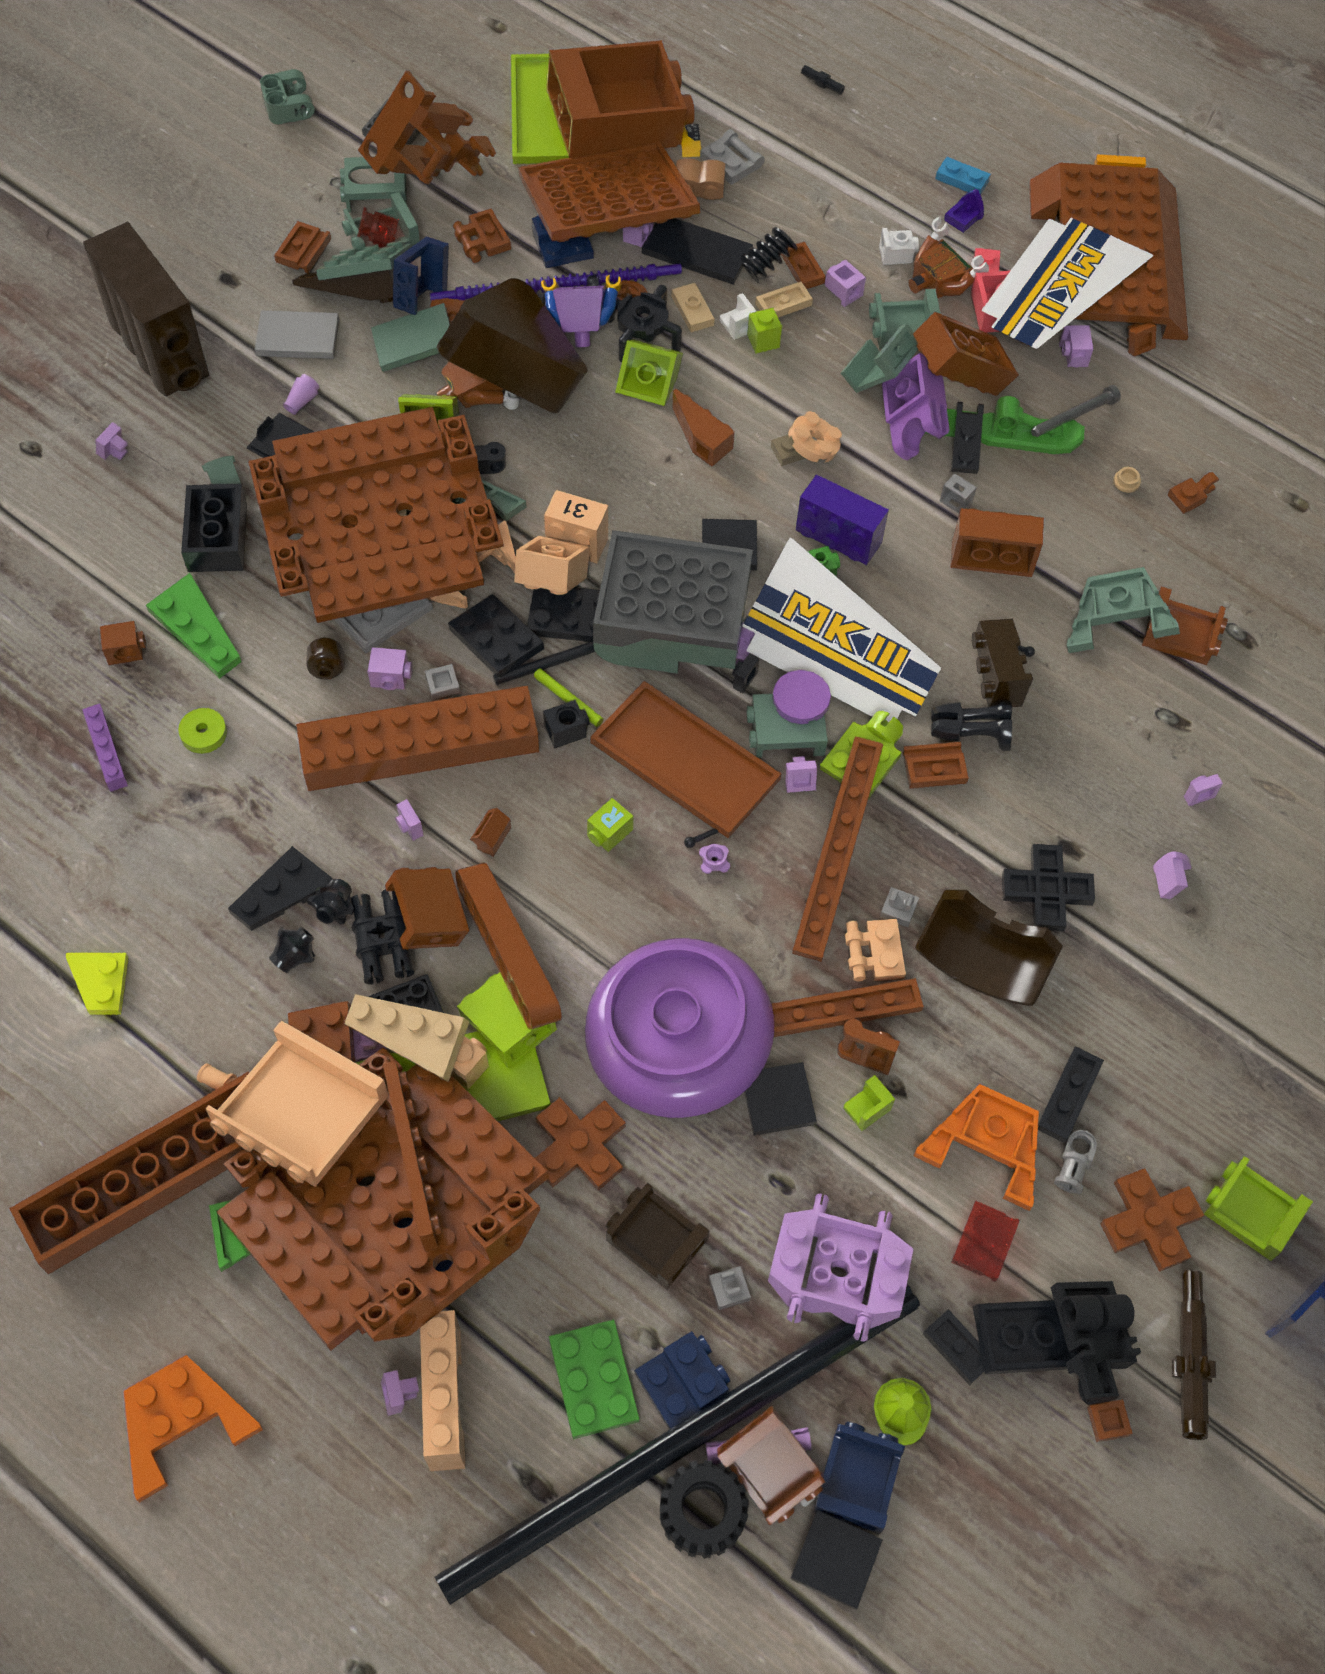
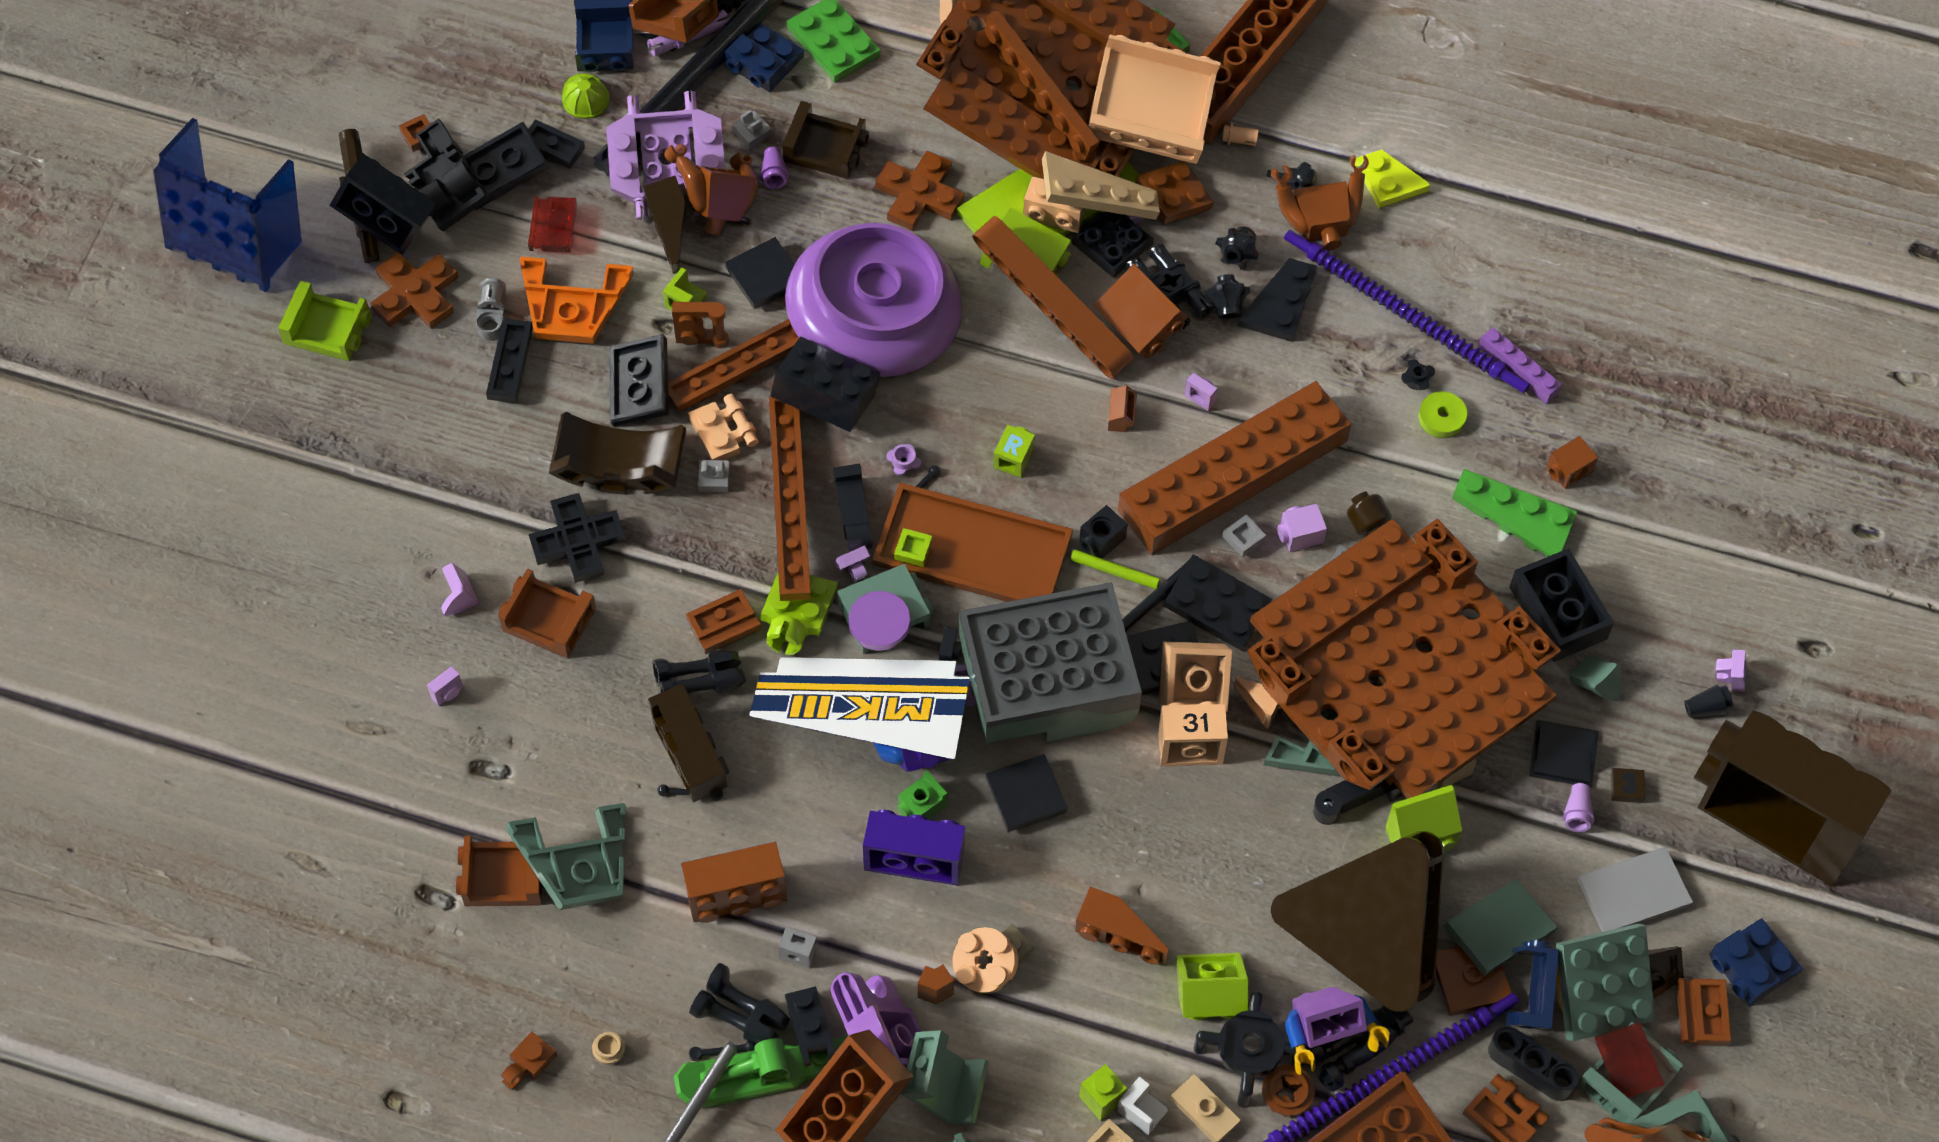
camera: 160 degrees right, 0 degrees up
none -> black brick [329,153,437,255]
none -> dark orange panel [498,569,596,659]
none -> black tile [609,334,669,428]
none -> dark brown slope [642,175,689,274]
none -> dark orange torso [664,144,758,235]
none -> black piece [689,963,790,1044]
none -> black hinge [689,1041,756,1061]
none -> medium lavender cone [760,147,789,189]
none -> black brick [770,336,881,432]
none -> black leg [833,463,872,551]
none -> lime plate [894,528,933,567]
none -> dark orange piece [918,964,954,1005]
none -> black piece [1267,162,1317,190]
none -> dark orange torso [1271,155,1369,250]
none -> dark purple hose [1284,230,1530,394]
none -> black plate [1401,359,1435,390]
none -> black beam [1488,1026,1579,1101]
none -> dark brown tile [1611,768,1645,803]
none -> black cone [1684,684,1734,718]
none -> dark blue plate [1709,918,1803,1006]

